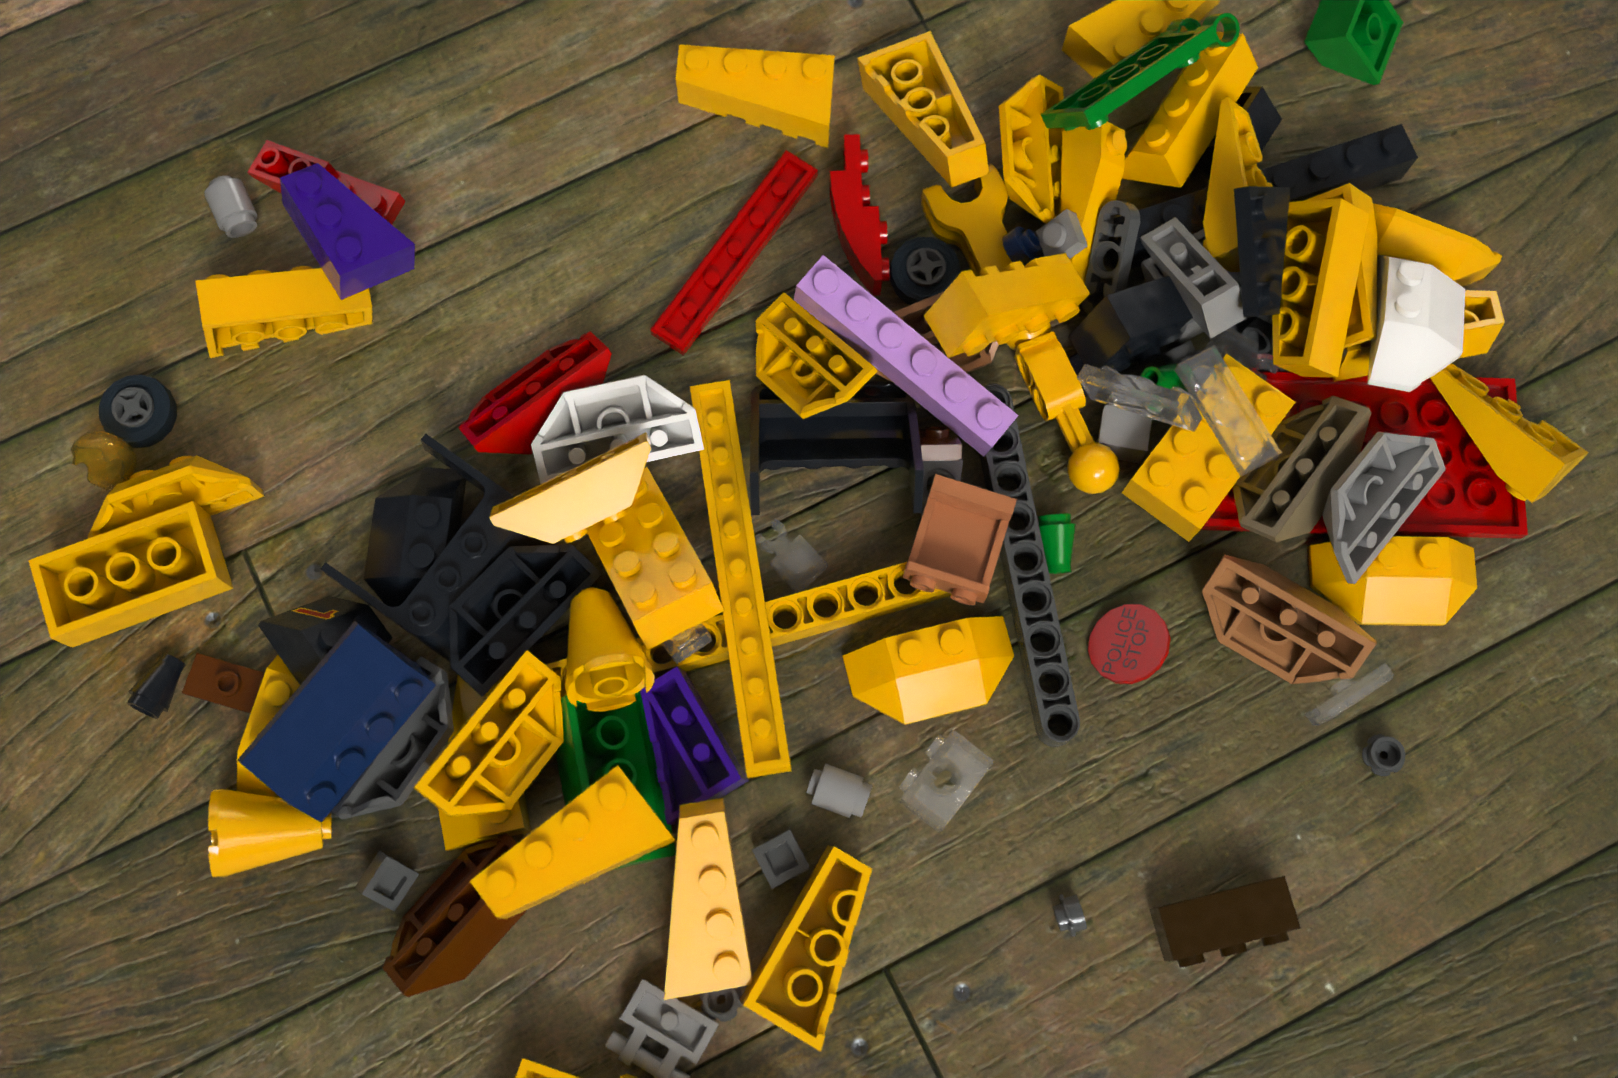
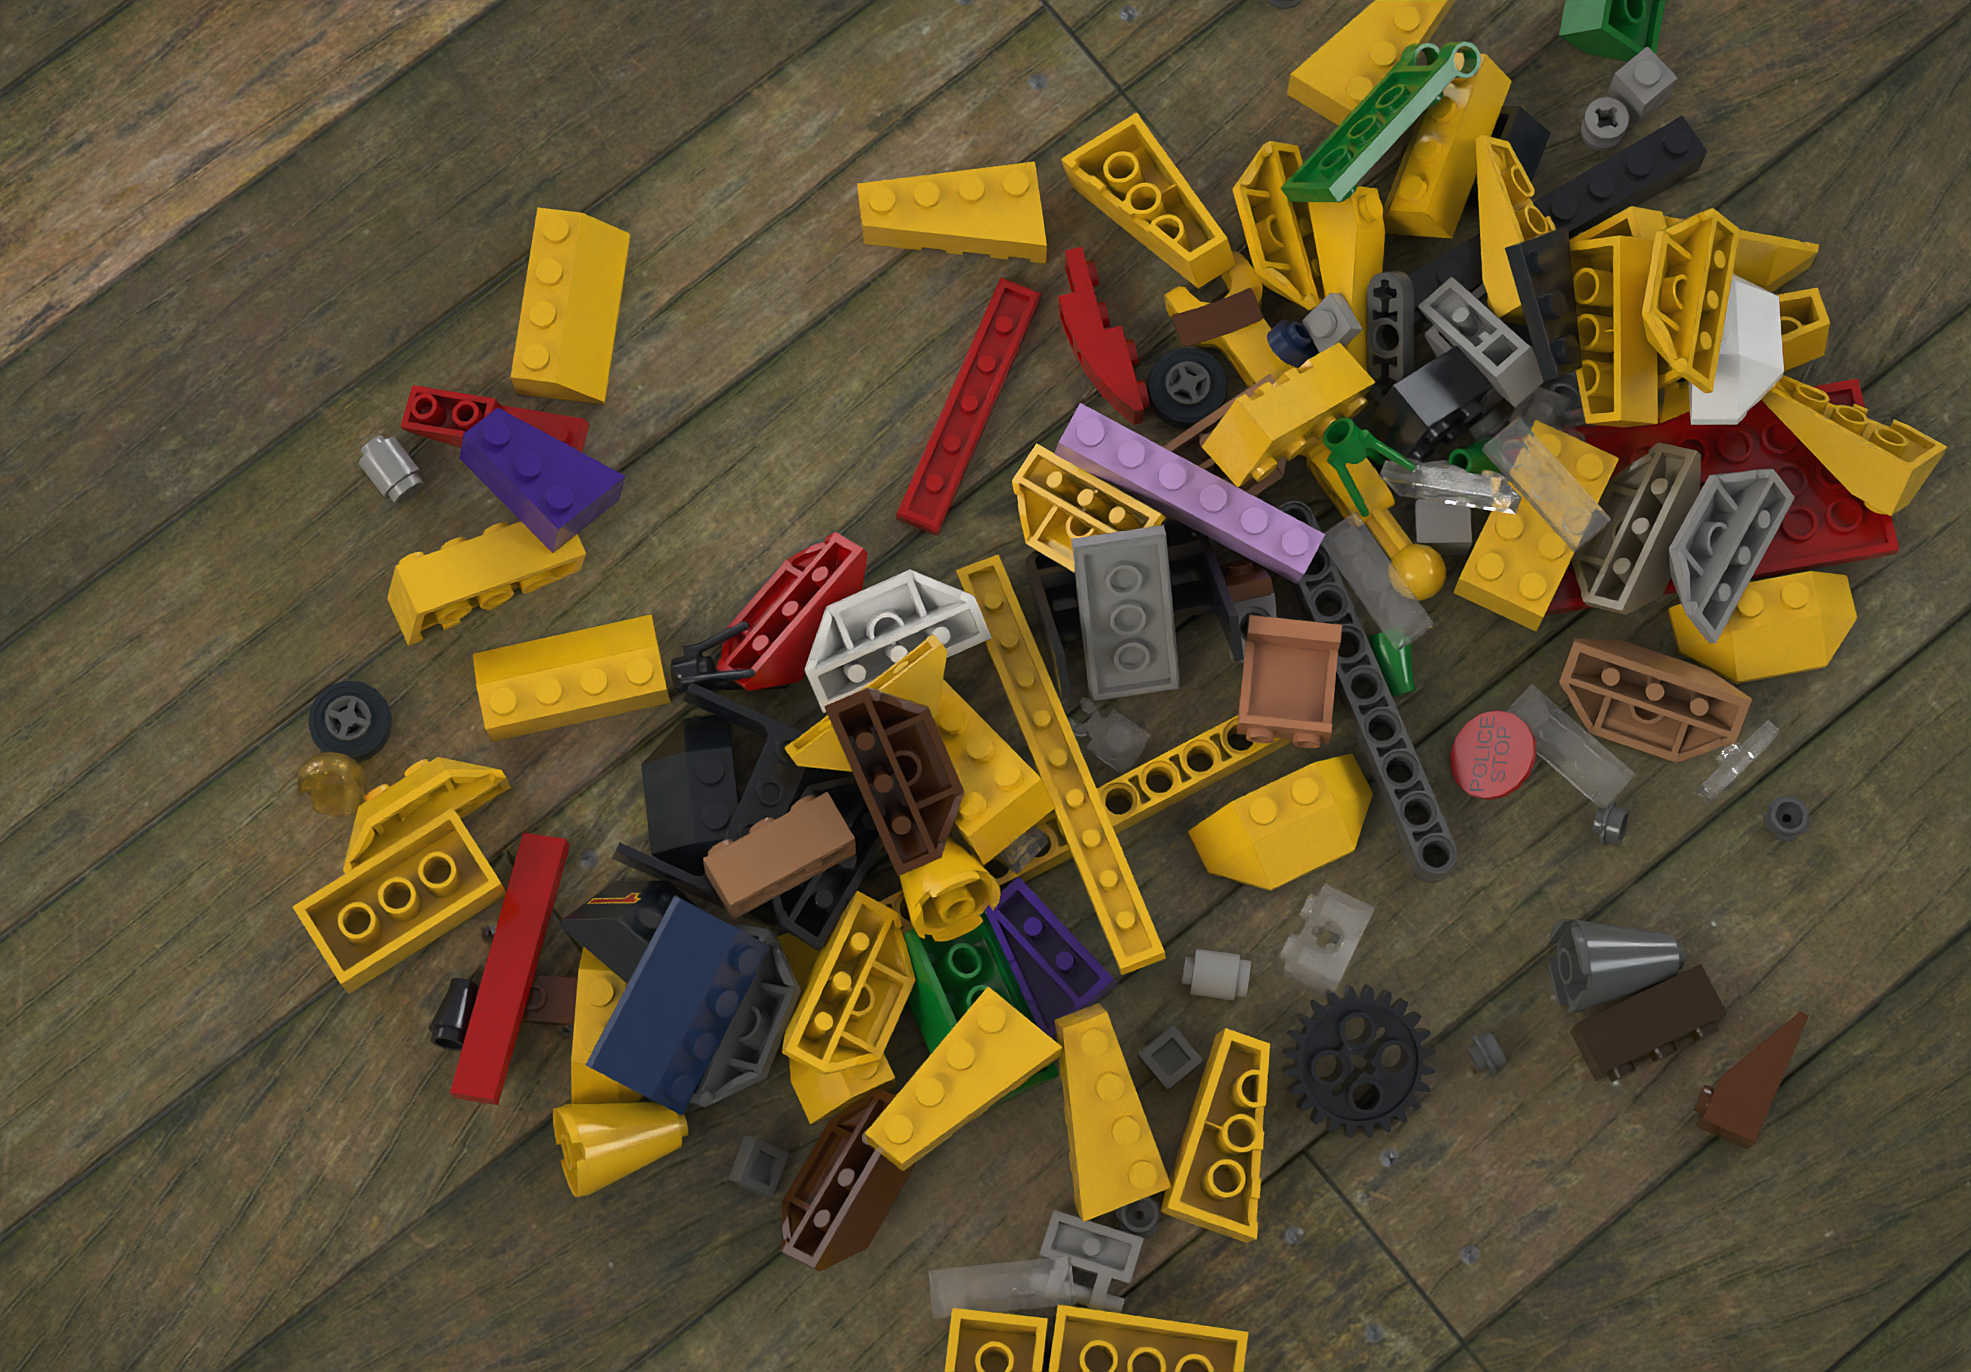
camera: 10 degrees left, 0 degrees up
none -> red tile [450,833,570,1105]
none -> yellow slope [473,614,671,742]
none -> yellow slope [510,207,631,405]
none -> black plant [670,622,789,694]
none -> medium nougat brick [703,792,856,920]
none -> reddish brown wedge [824,687,964,876]
none -> clear plate [929,1256,1076,1318]
none -> light grey tile [1071,525,1181,702]
none -> reddish brown sticker [1172,288,1263,347]
none -> black gear [1282,984,1435,1138]
none -> clear plate [1321,512,1434,652]
none -> green plant [1323,417,1416,517]
none -> clear plate [1506,684,1636,809]
none -> dark grey cone [1548,919,1684,1013]
none -> light grey wheel [1580,97,1629,152]
none -> dark grey plate [1592,801,1629,846]
none -> light grey brick [1607,46,1678,125]
none -> yellow wedge [1642,208,1740,394]
none -> reddish brown slope [1693,1011,1809,1149]

